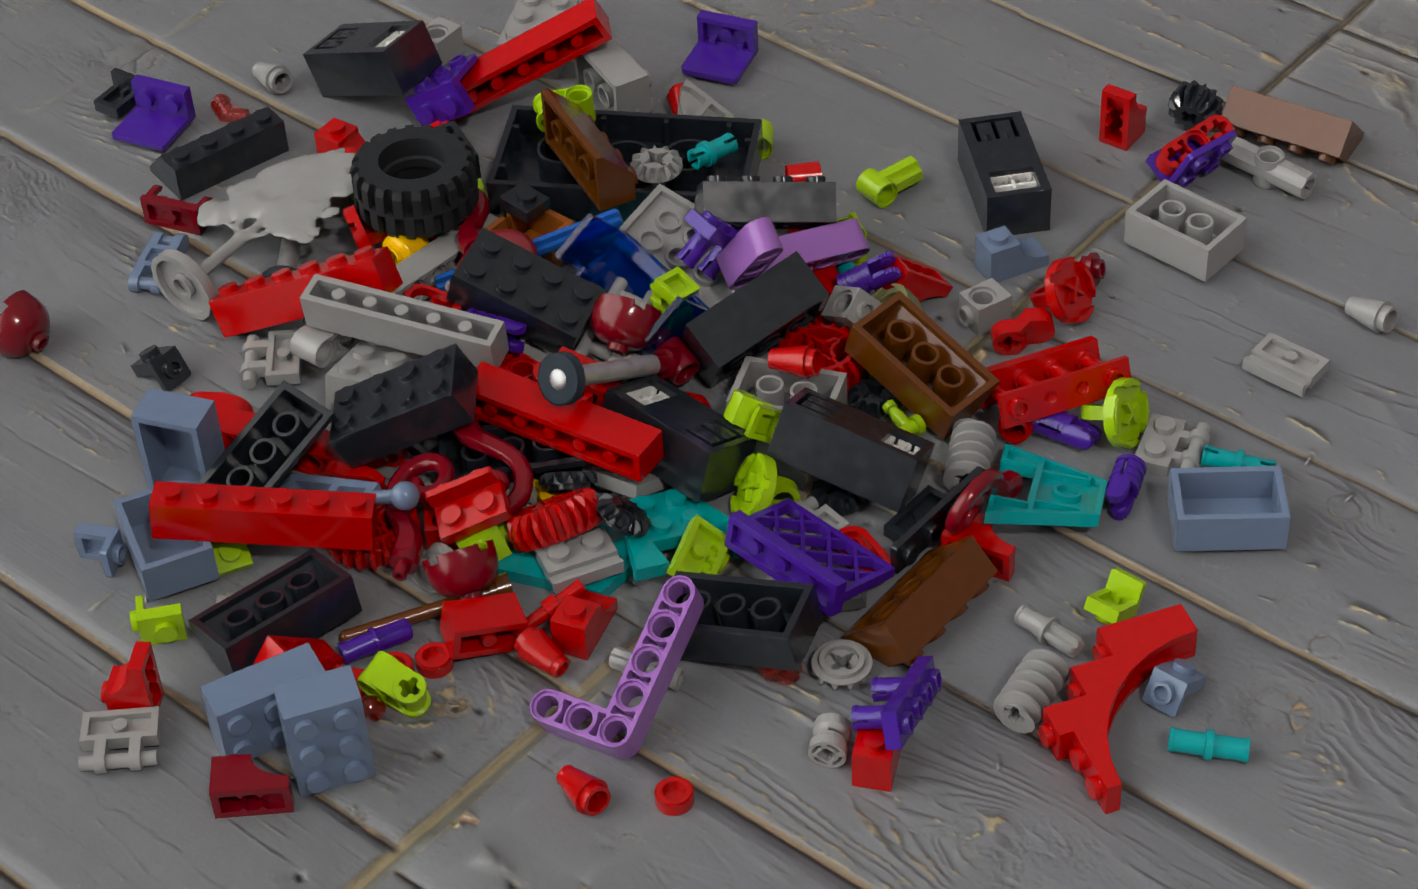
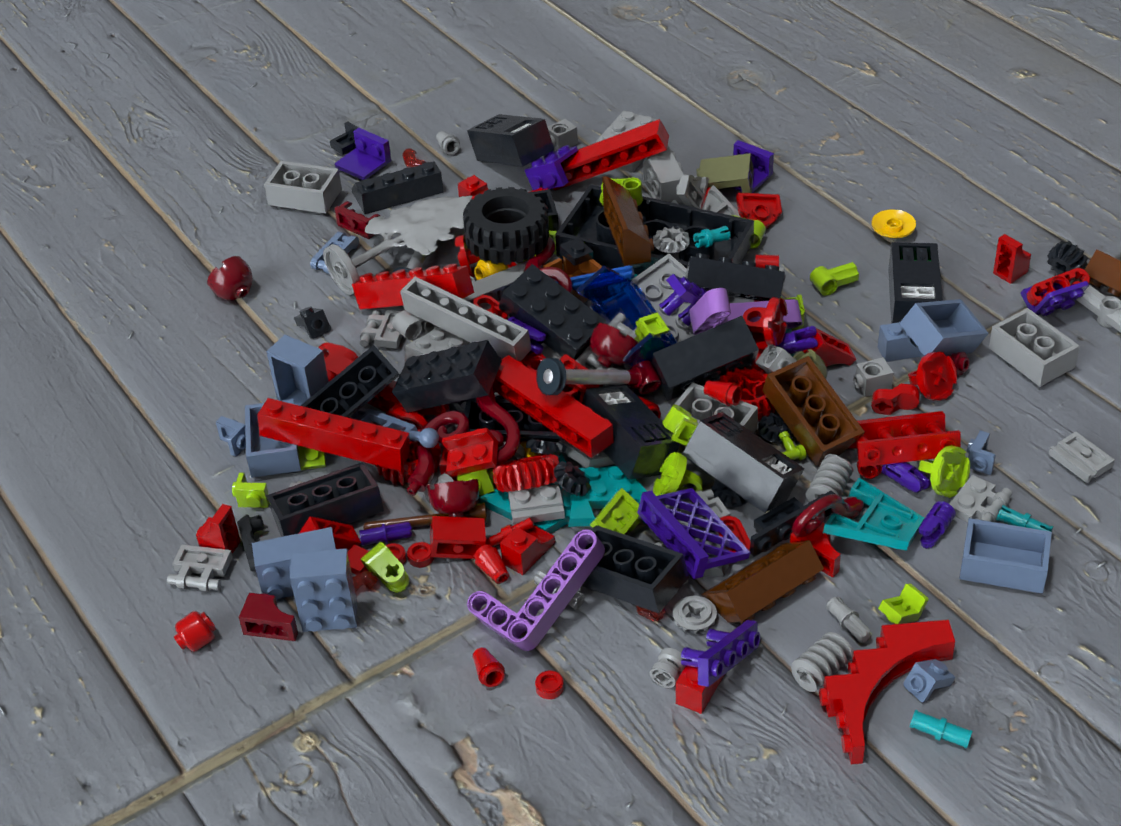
camera: 15 degrees right, 0 degrees up
none -> red head [174,611,217,652]
none -> black piece [237,514,264,572]
none -> light grey brick [264,161,342,214]
none -> light grey wing [676,175,709,209]
none -> olive panel [697,153,754,193]
none -> red plate [736,193,782,229]
none -> red tile [743,297,788,346]
none -> yellow dish [871,209,916,238]
none -> sand blue piece [900,299,989,356]
none -> sand blue bracket [967,430,996,475]

